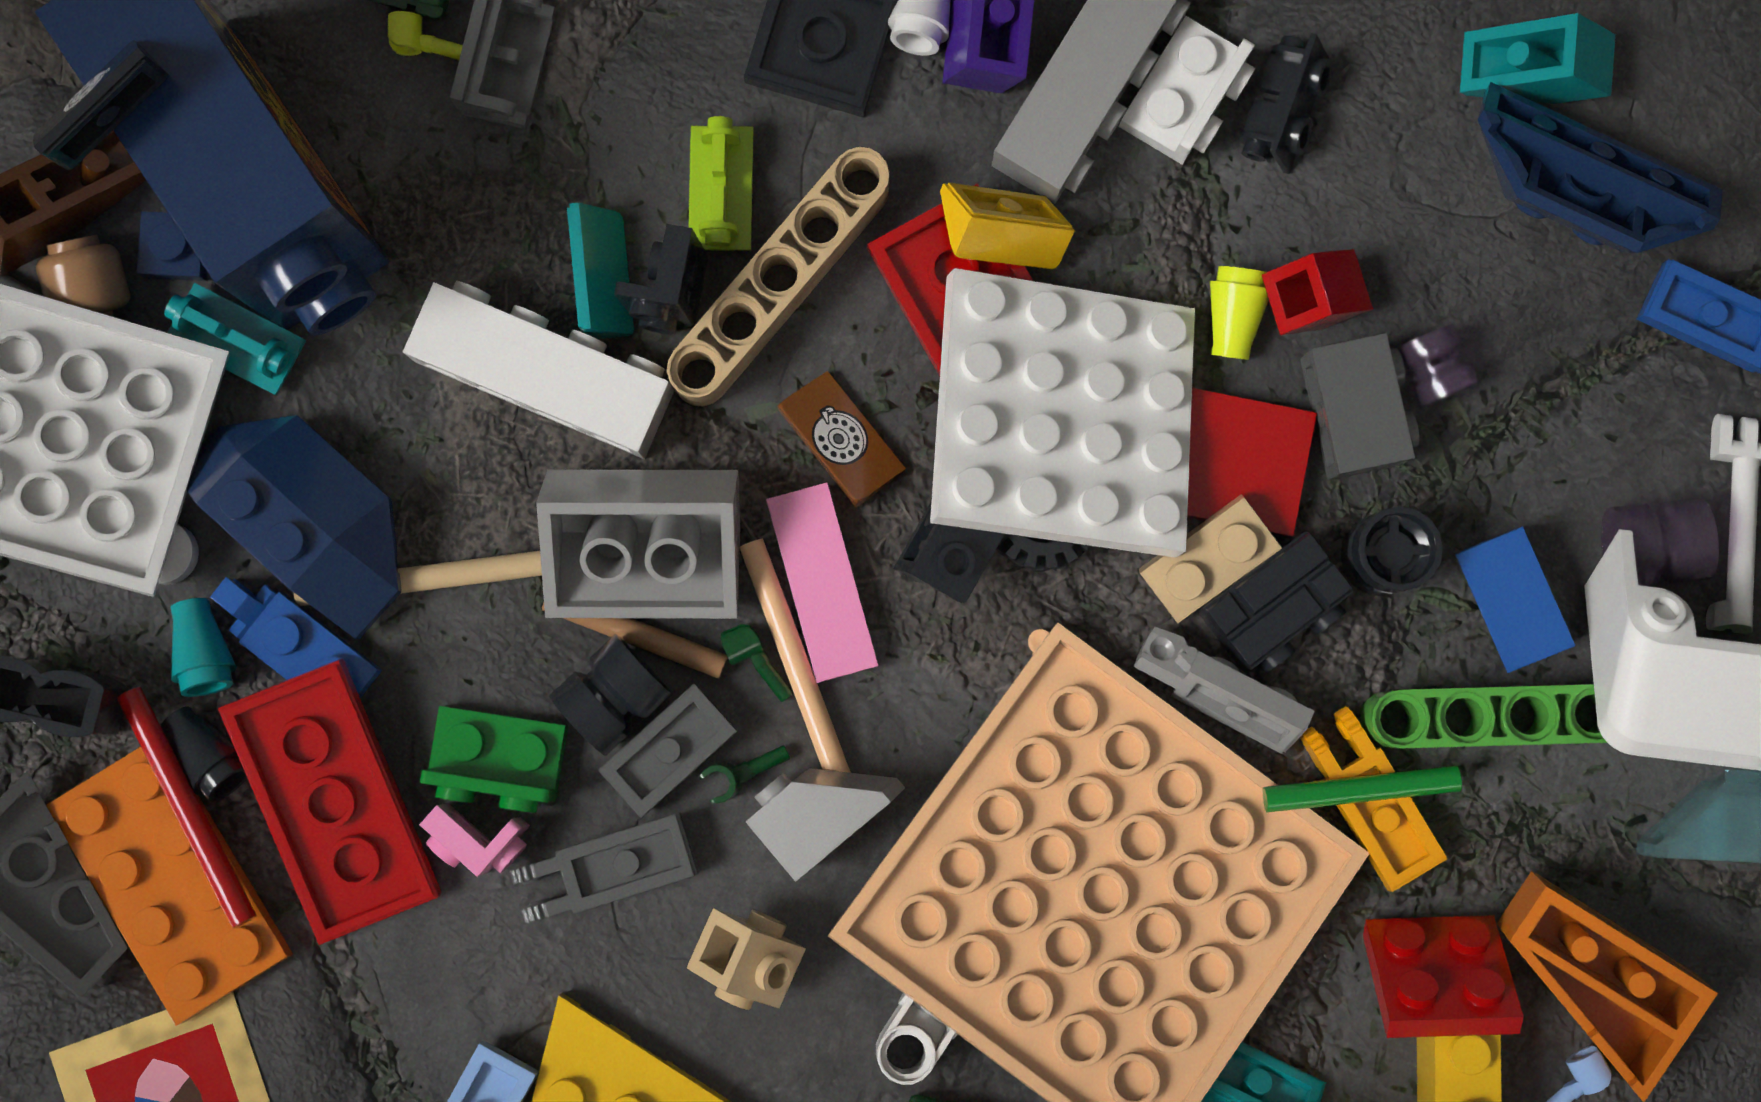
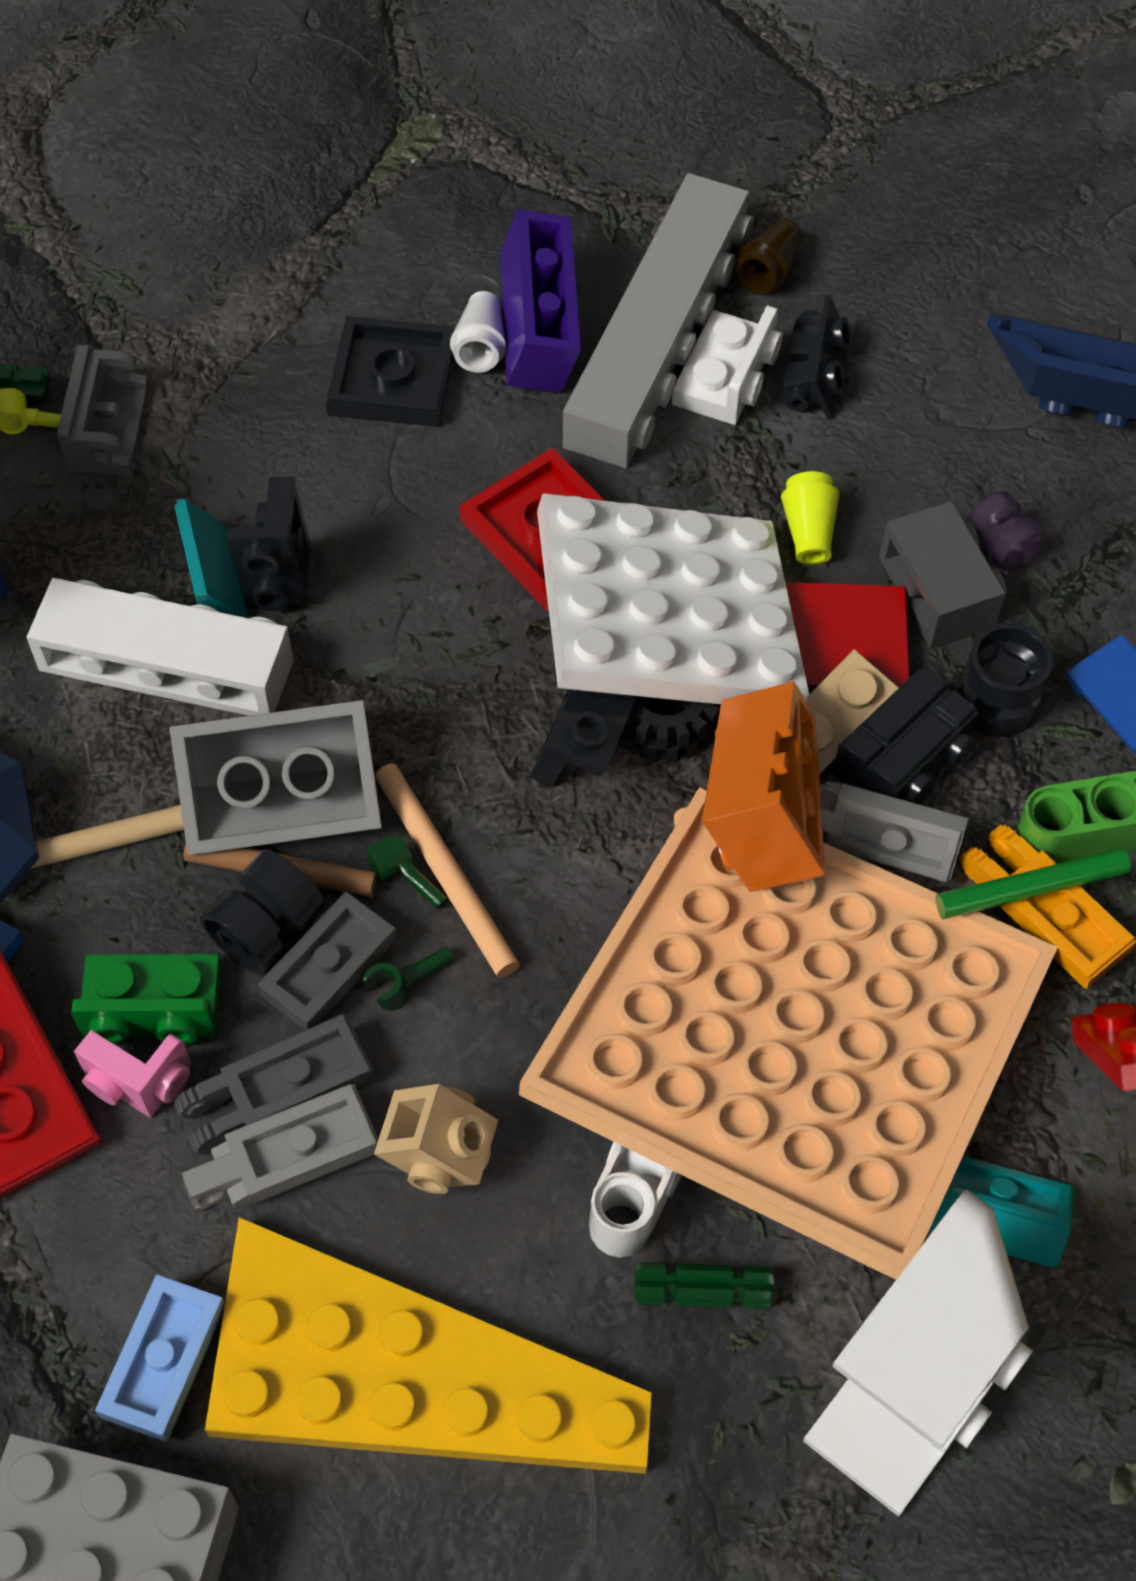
camera: 10 degrees left, 25 degrees down
tan beam [667,147,889,407] -> none
lime hinge [689,116,754,251] -> none
light grey slope [746,768,905,882] -> none
bright pink tile [766,482,878,683] -> none
dark orange slope [777,371,906,508] -> none
yellow slope [940,183,1075,269] -> none
red brick [1262,249,1373,335] -> none
teal slope [1460,13,1616,104] -> none
none -> light grey hinge [182,1084,378,1212]
none -> orange wedge [702,681,825,892]

